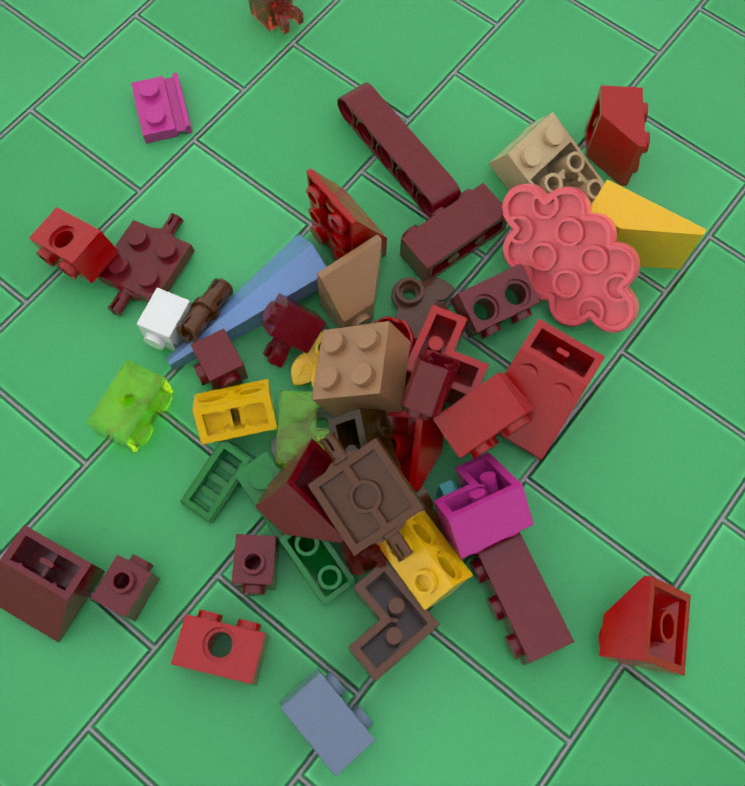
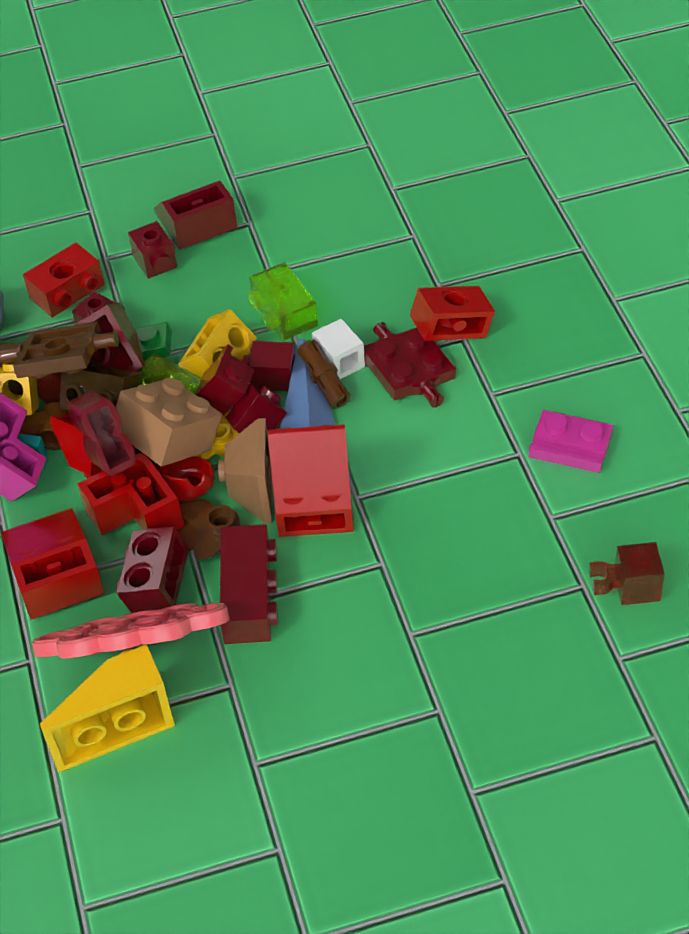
camera: 130 degrees right, 20 degrees down
green slope [180,439,256,523] -> none
dark red beam [337,82,461,217] -> none
red slope [433,373,535,459] -> none
tan slope [488,112,605,205] -> none
red slope [585,85,650,186] -> none
none -> dark red brick [195,344,254,416]

